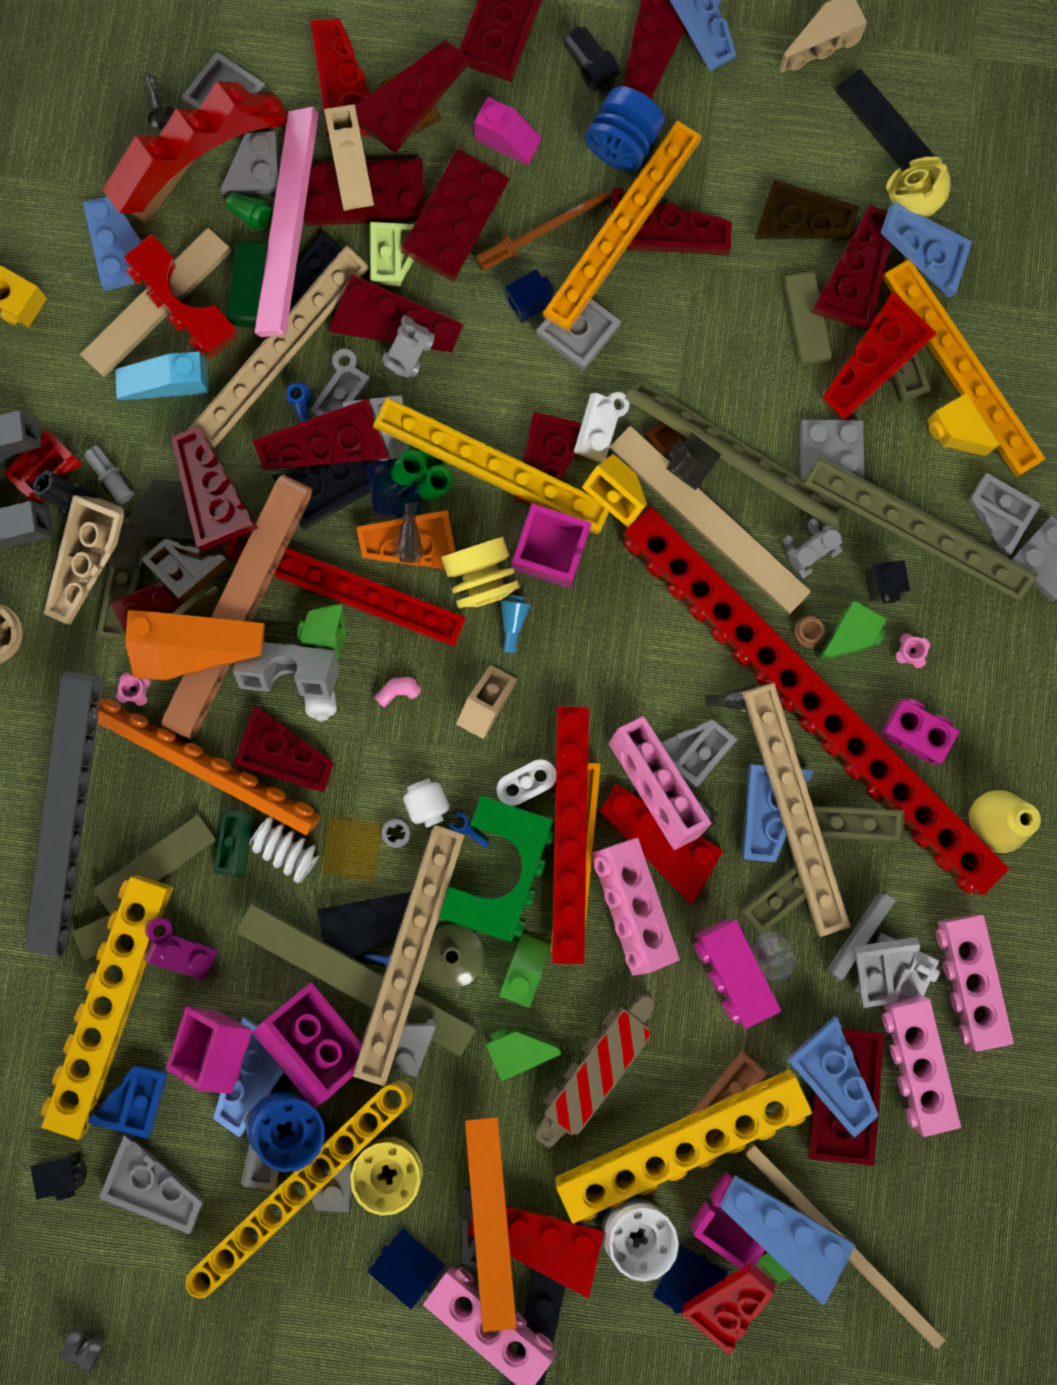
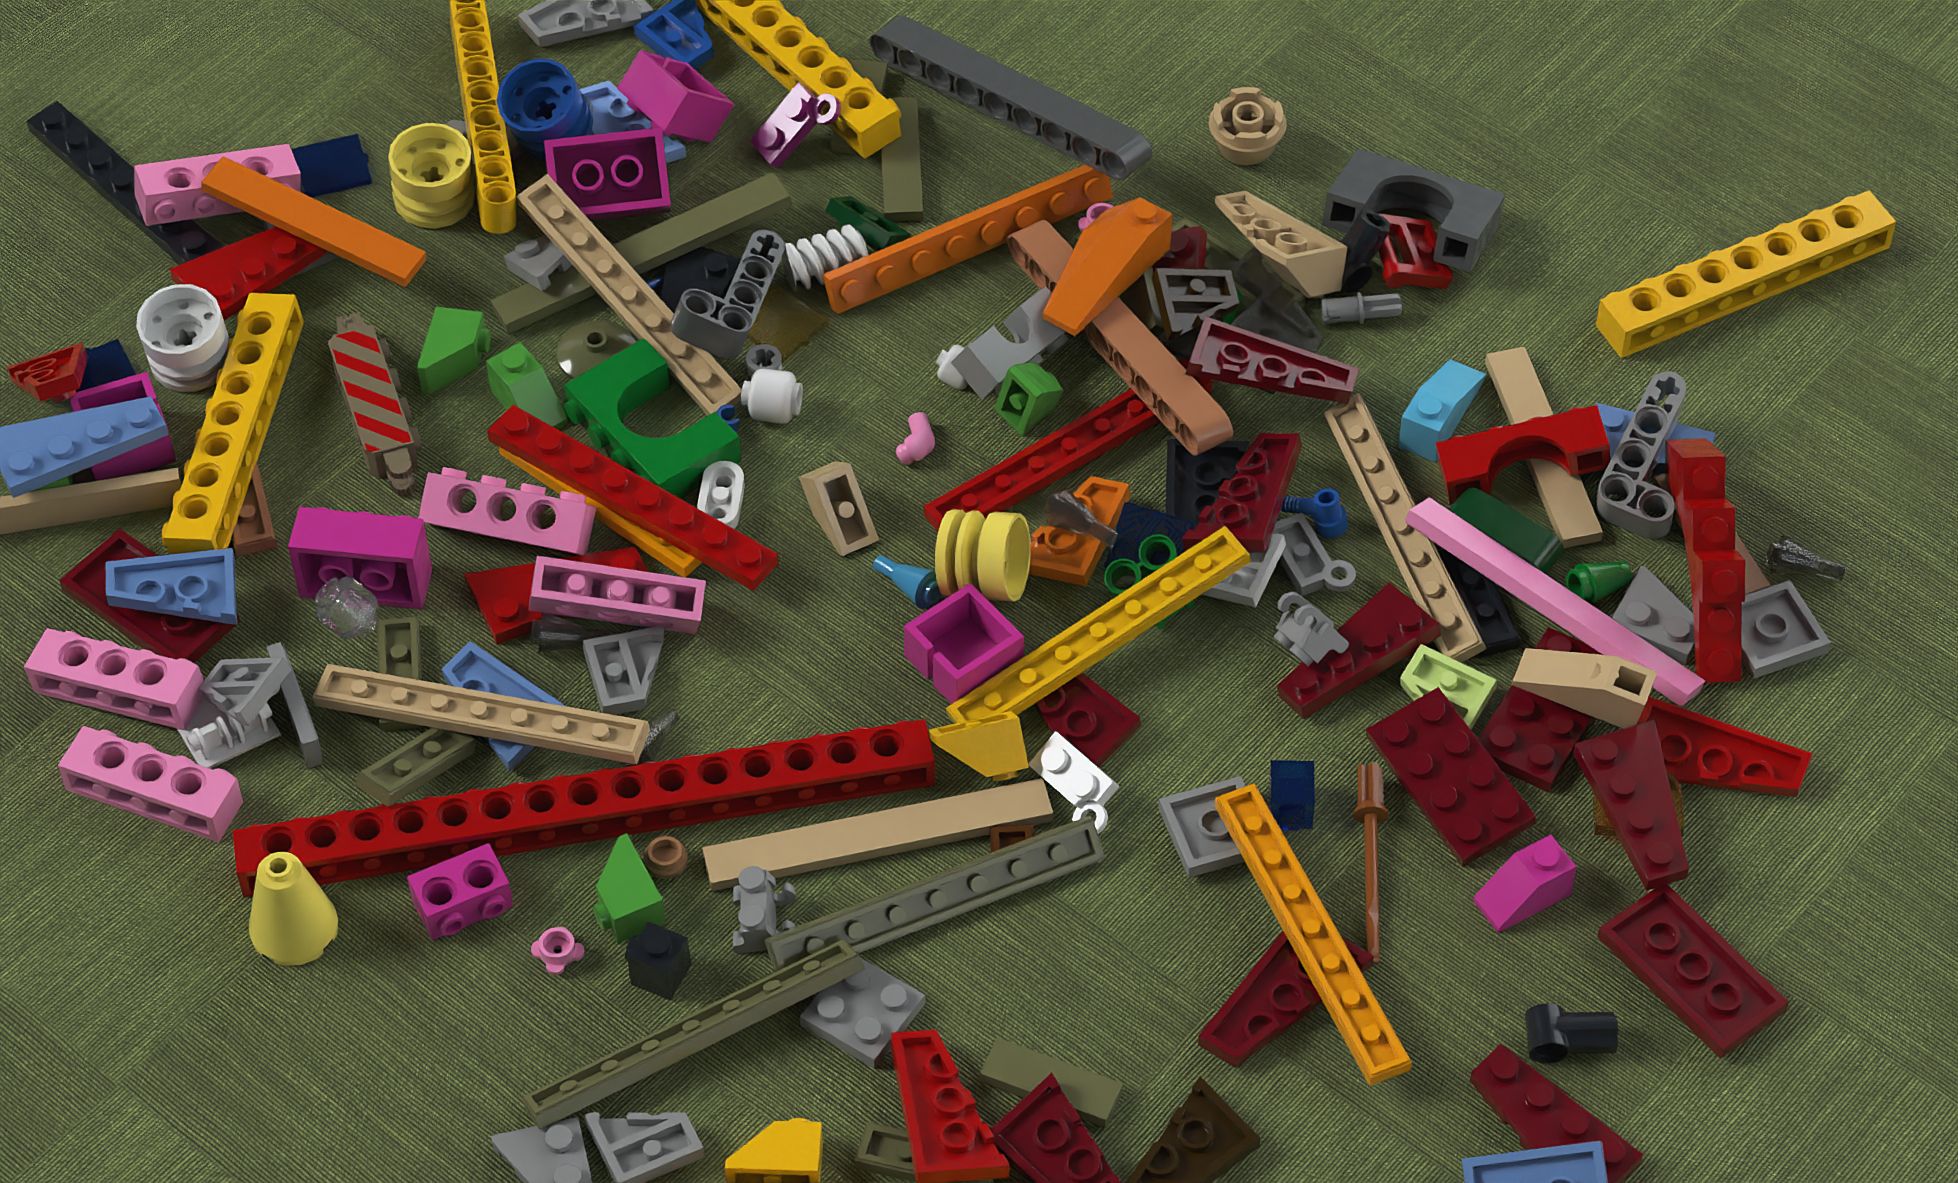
camera: 125 degrees right, 30 degrees down
dark red wing [234,705,335,794] -> none
blue wheel [585,86,665,172] -> none
clear smoke brick [666,433,721,490] -> none
none -> dark grey beam [670,230,785,359]
none -> light grey beam [1596,371,1686,539]

